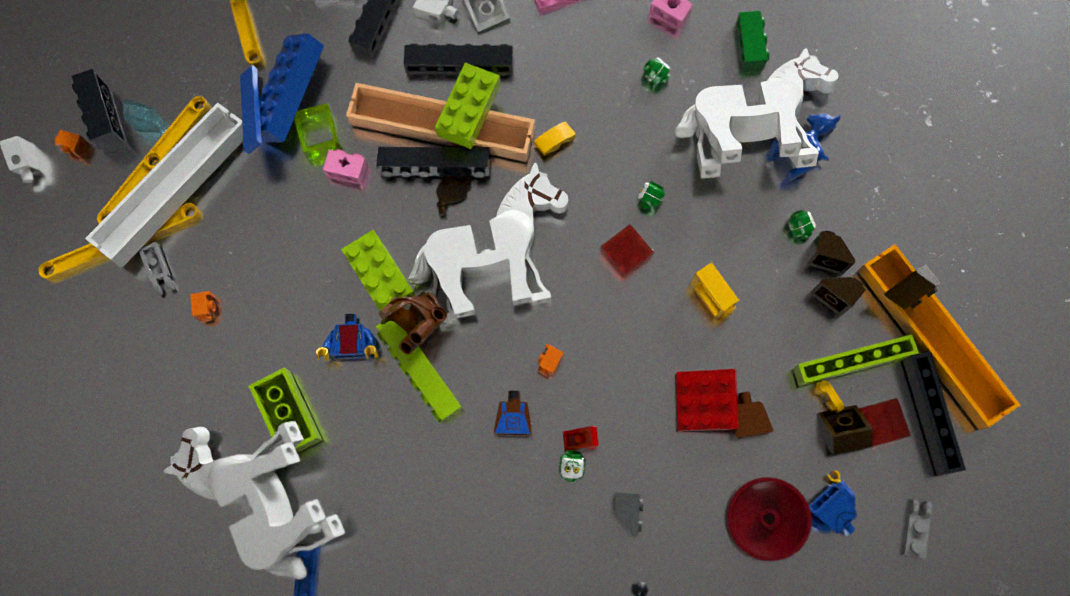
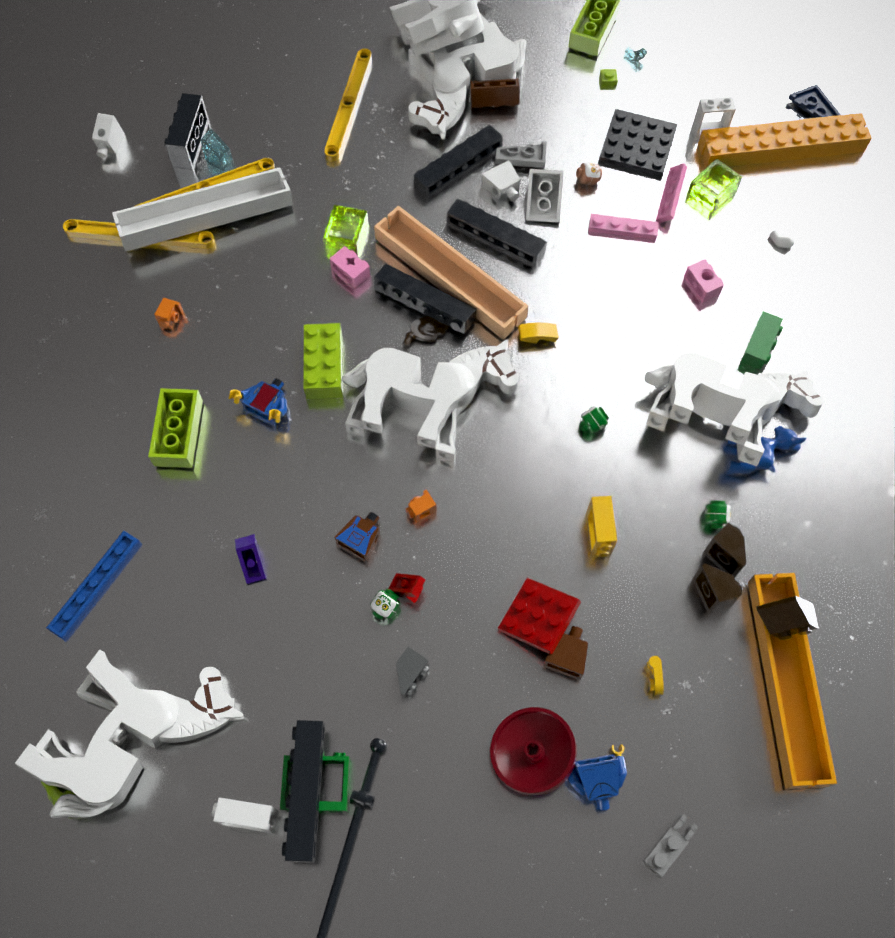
camera: 25 degrees right, 10 degrees down
orange brick [54,130,89,158] -> none
light grey hinge [139,242,175,296] -> none
white animal [164,421,345,580] -> none
blue tile [240,65,262,154] -> none
blue brick [259,33,324,142] -> none
lime brick [376,321,463,423] -> none
reddish brown helmet [379,291,447,354] -> none
lime brick [435,63,501,149] -> none
clear red plate [600,224,654,277] -> none
green head [643,58,670,85] -> none
lime brick [793,334,919,387] -> none
dark brown slope [818,405,873,456] -> none
clear red plate [859,398,911,447] -> none
black brick [903,352,966,476] -> none
none -> dark purple slope [235,534,266,584]

